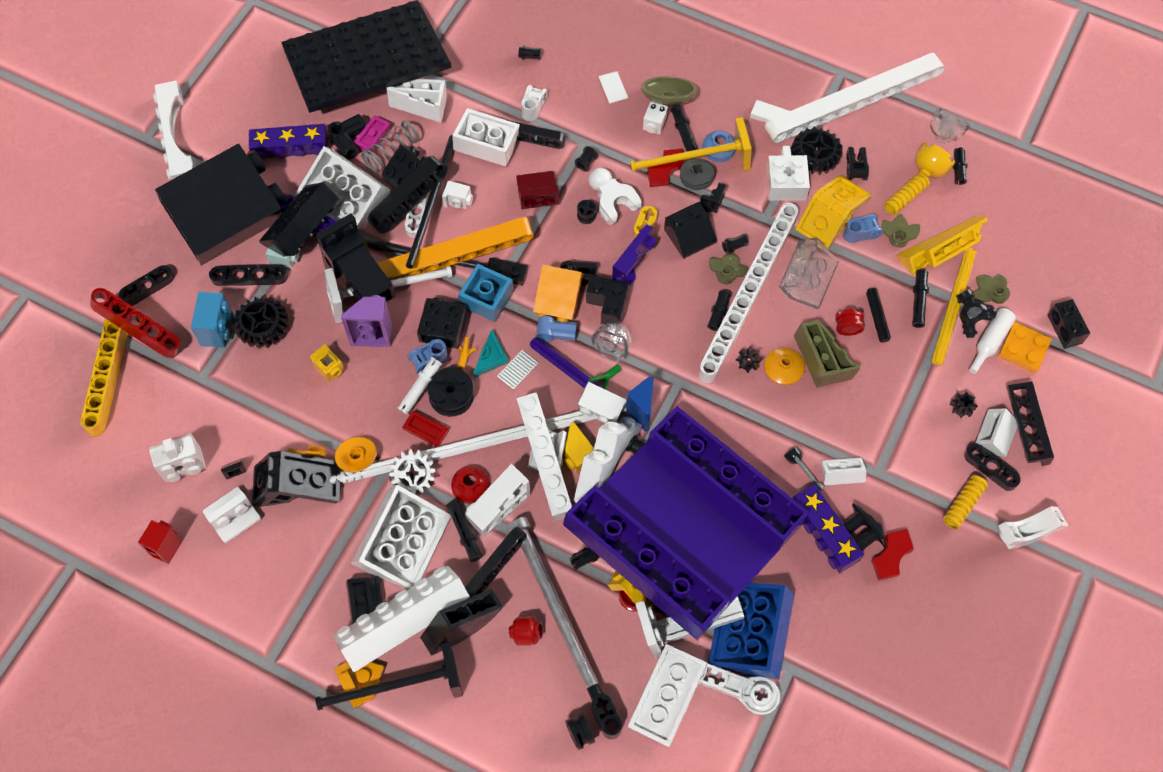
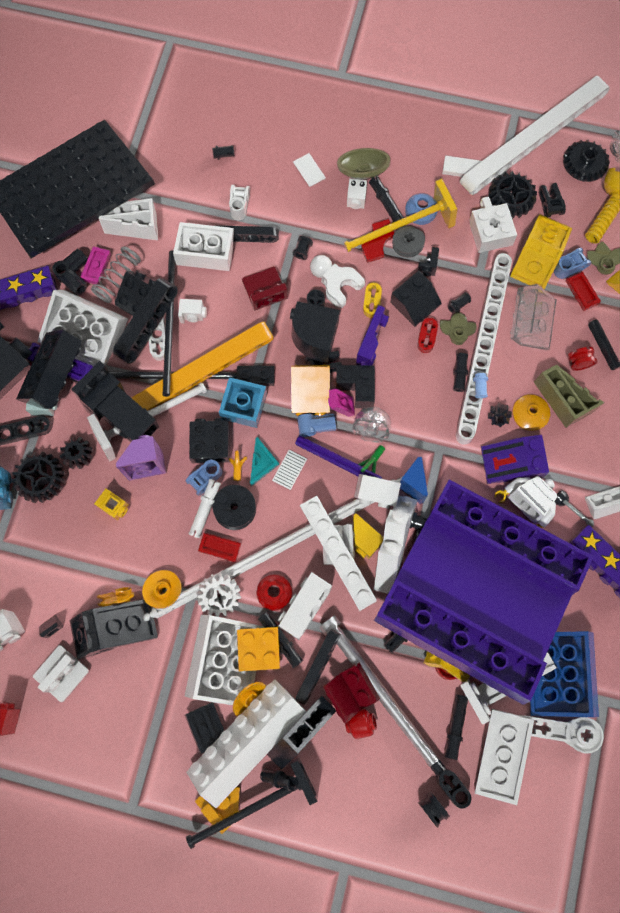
camera: 10 degrees left, 10 degrees up
none -> black gear [60,437,93,469]
none -> light orange dish [233,682,266,717]
none -> light orange plate [237,627,280,671]
none -> black pin [260,768,298,791]
none -> black brick [290,301,340,363]
none -> dark red bracket [323,662,380,723]
none -> dark pink plate [328,388,355,417]
none -> red beam [417,318,438,353]
none -> black pin [444,694,468,760]
none -> light blue pin [473,373,488,398]
none -> dark purple slope [481,435,549,484]
none -> white torso [494,476,557,528]
none -> black gear [563,140,610,182]
none -> red tile [565,271,601,311]

